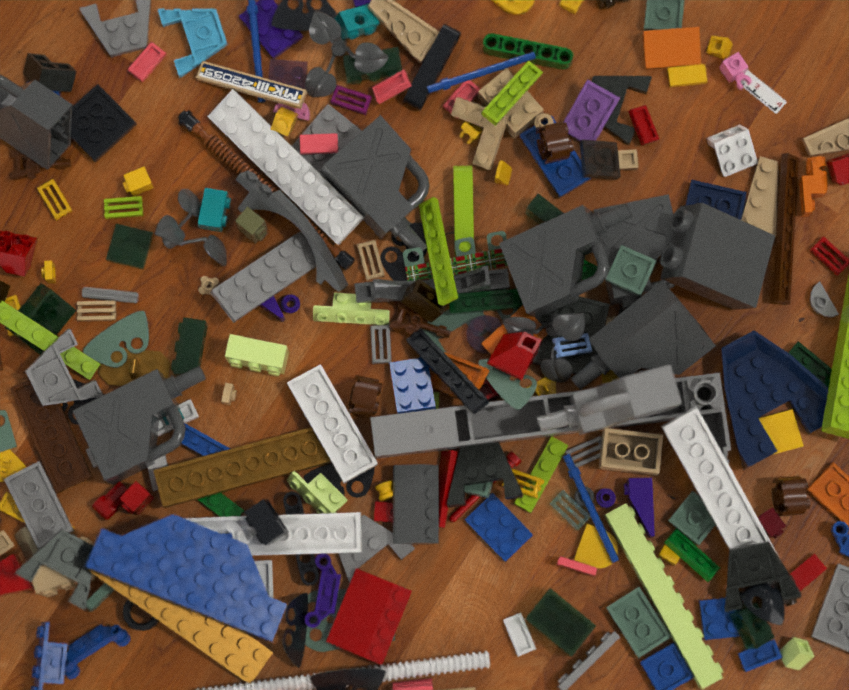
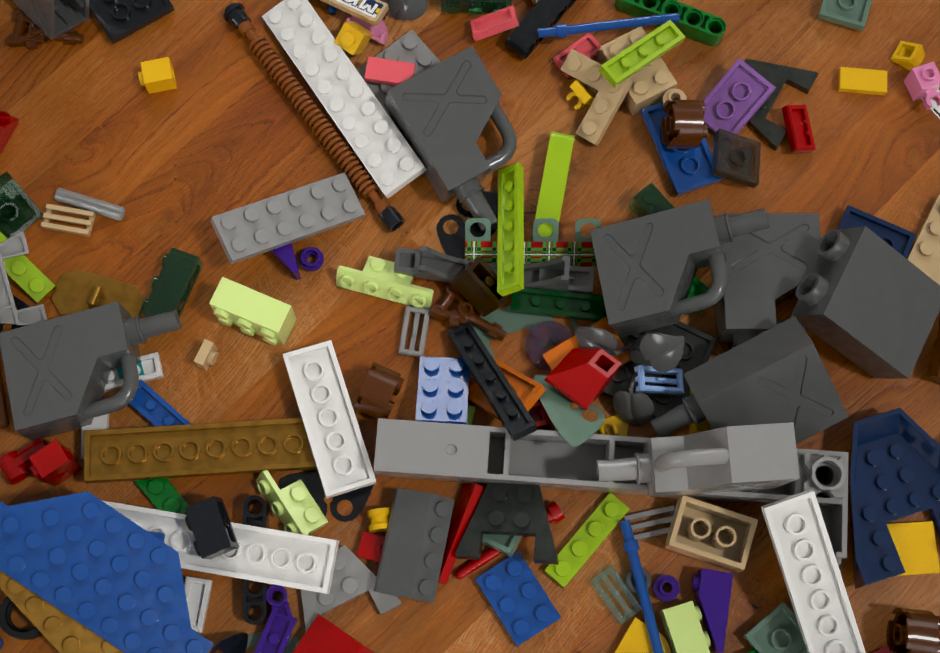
camera: 10 degrees right, 5 degrees down
yellow tile [37,179,73,221] -> none
yellow plate [41,260,56,284] -> none
sand green piece [83,311,149,368] -> none
lime tile [104,196,143,219] -> none
clear green plate [106,224,154,270] -> none
dark grey plant [155,188,227,266] -> none
teal brick [198,188,231,232] -> none
tan plate [199,276,219,296] -> none
olive brick [235,206,268,244] -> none
dark grey slope [236,170,348,292] -> none
magenta tile [330,85,372,115] -> none
tan tile [357,240,385,281] -> none
yellow slope [494,160,512,186] -> none
yellow tile [502,468,545,499] -> none
sand green plate [605,245,657,297] -> none
tan plate [617,149,638,171] -> none
orange tile [643,27,701,69] -> none
white bracket [706,124,758,177] -> none

